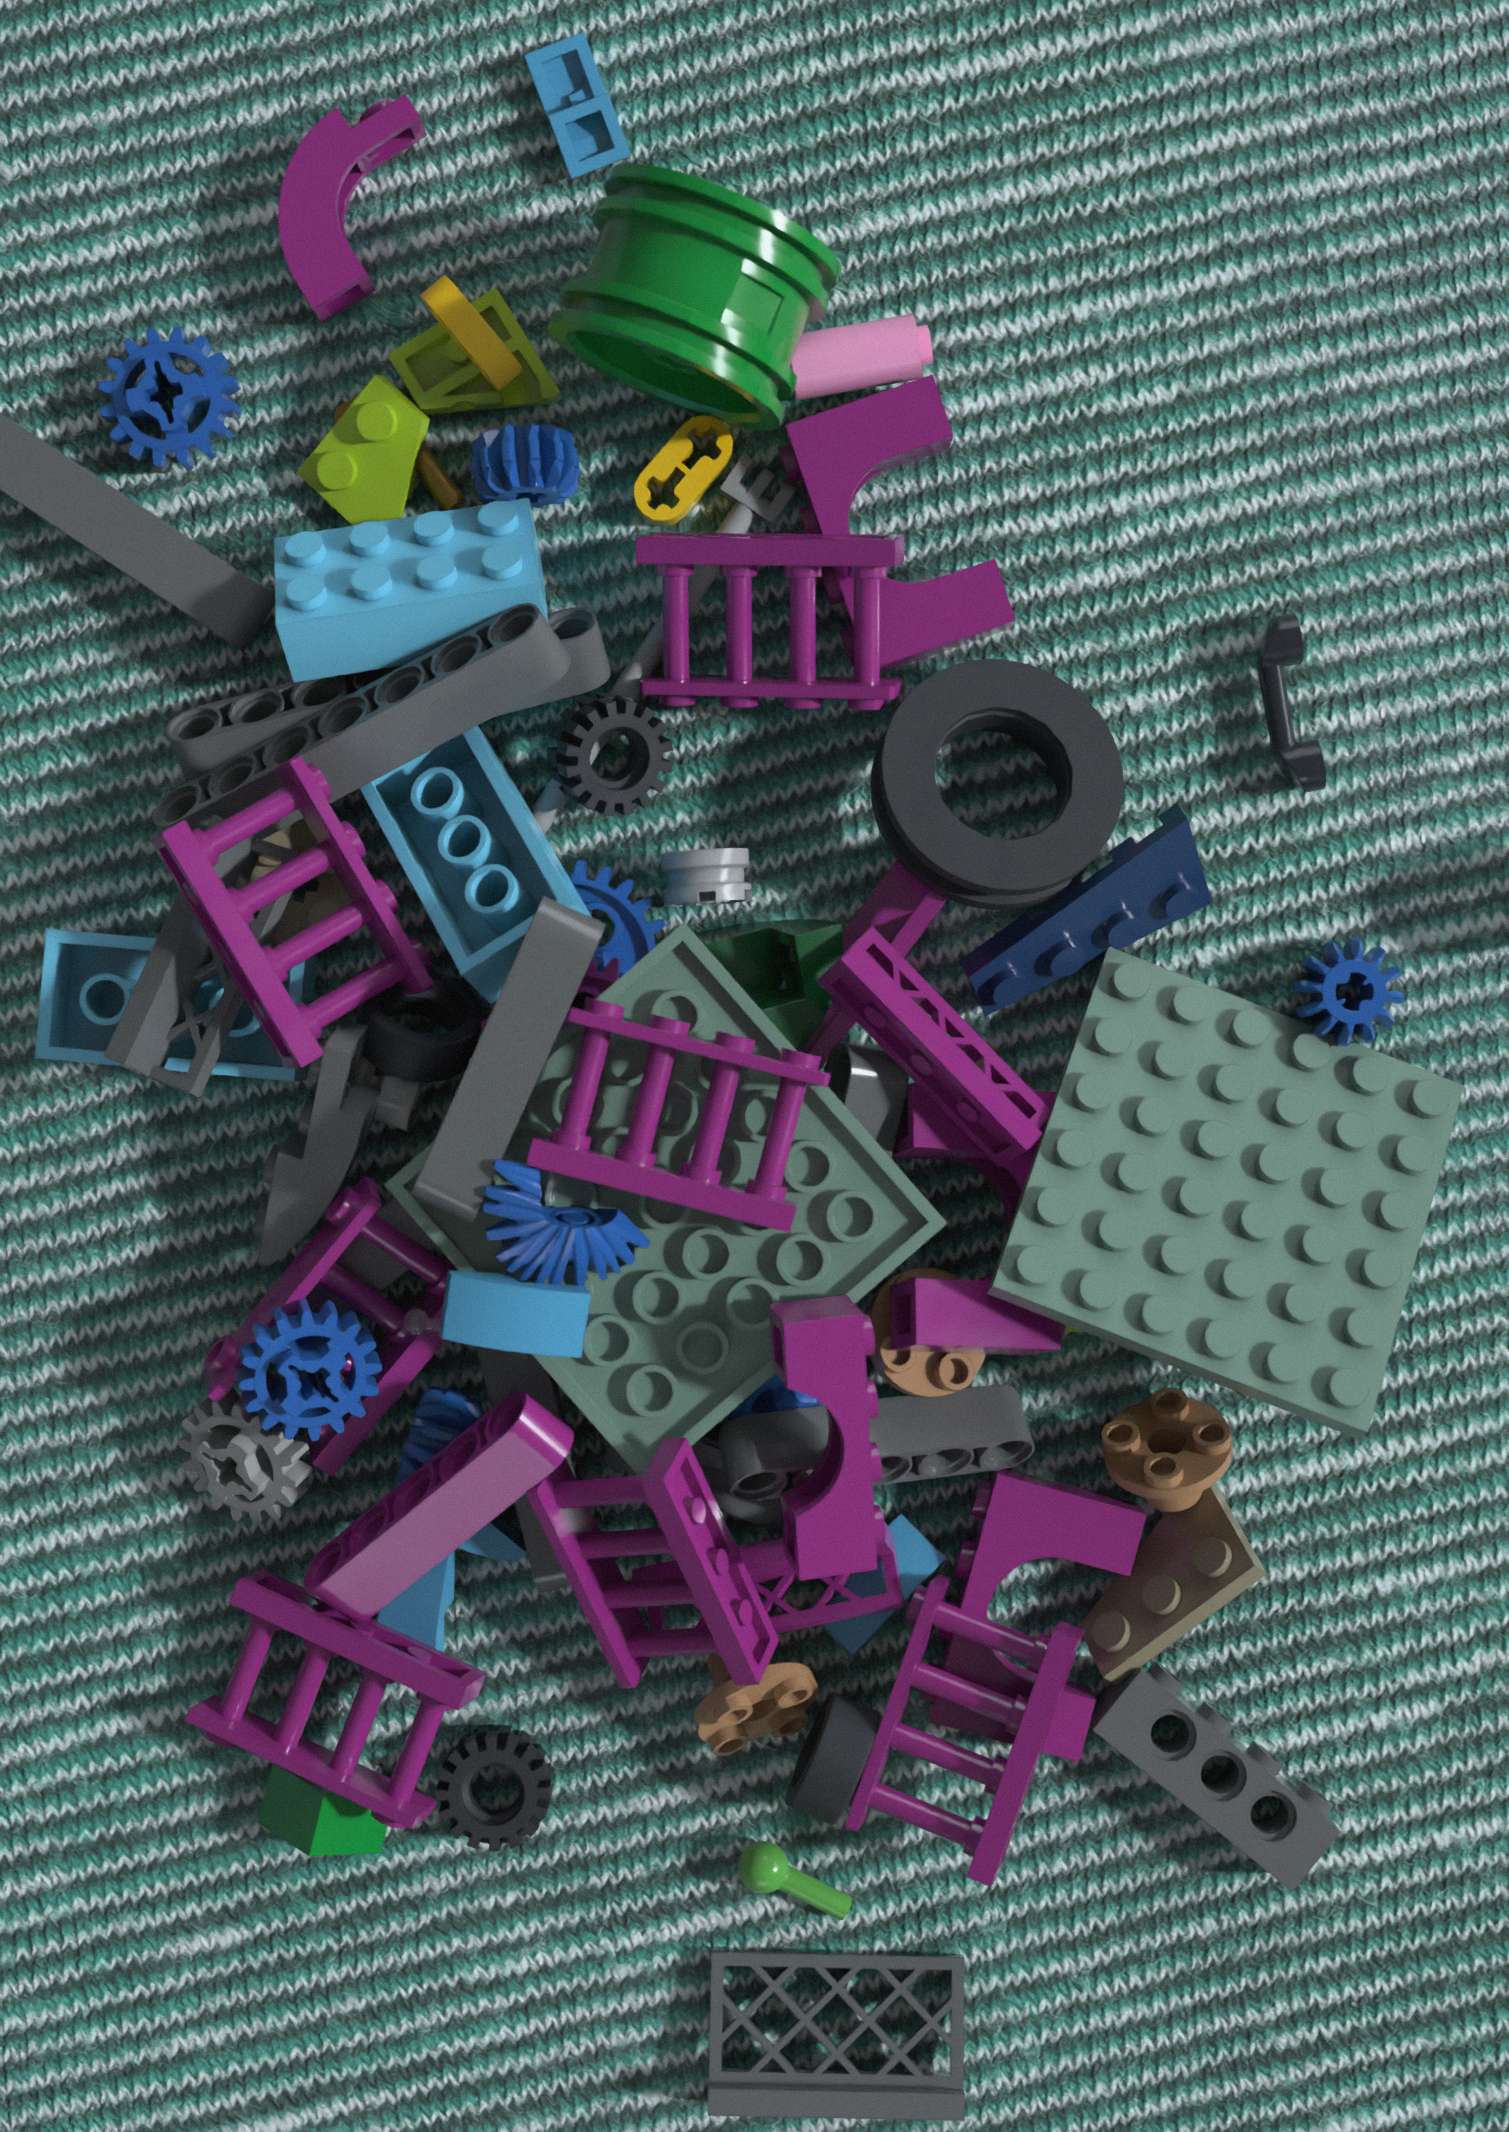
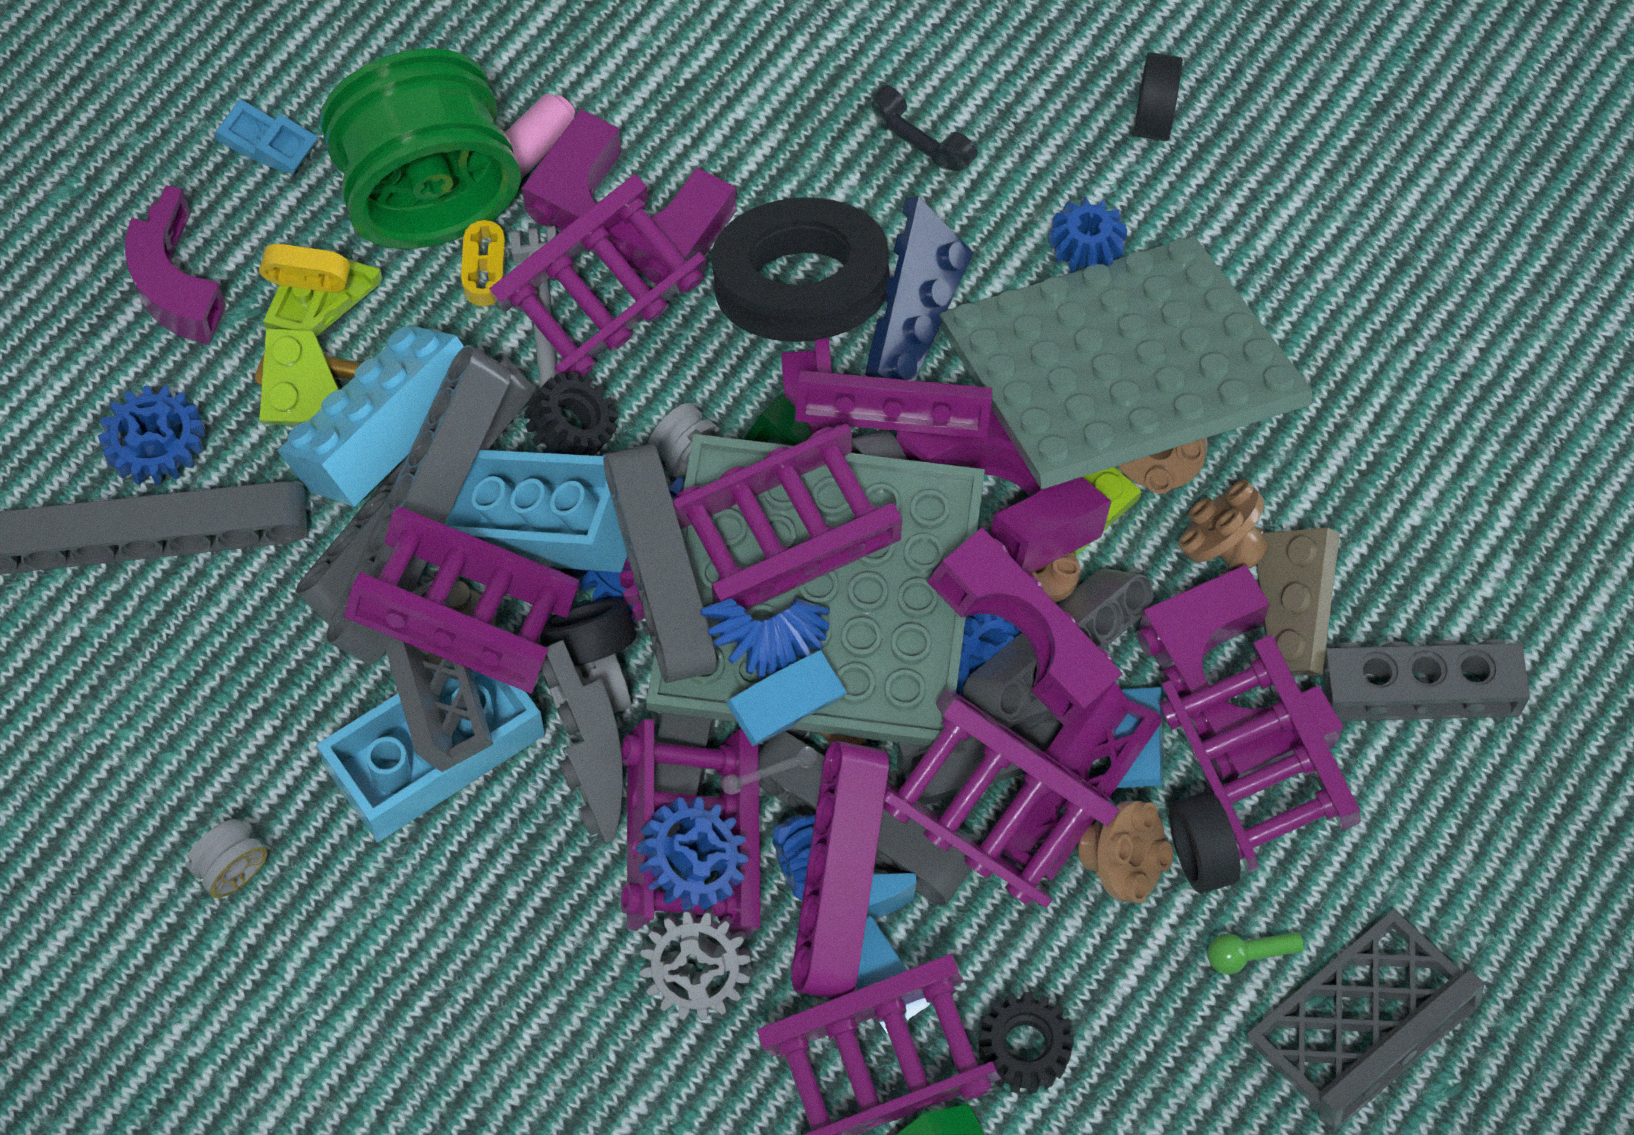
camera: 40 degrees left, 25 degrees down
blue gear [470,421,580,509] -> none

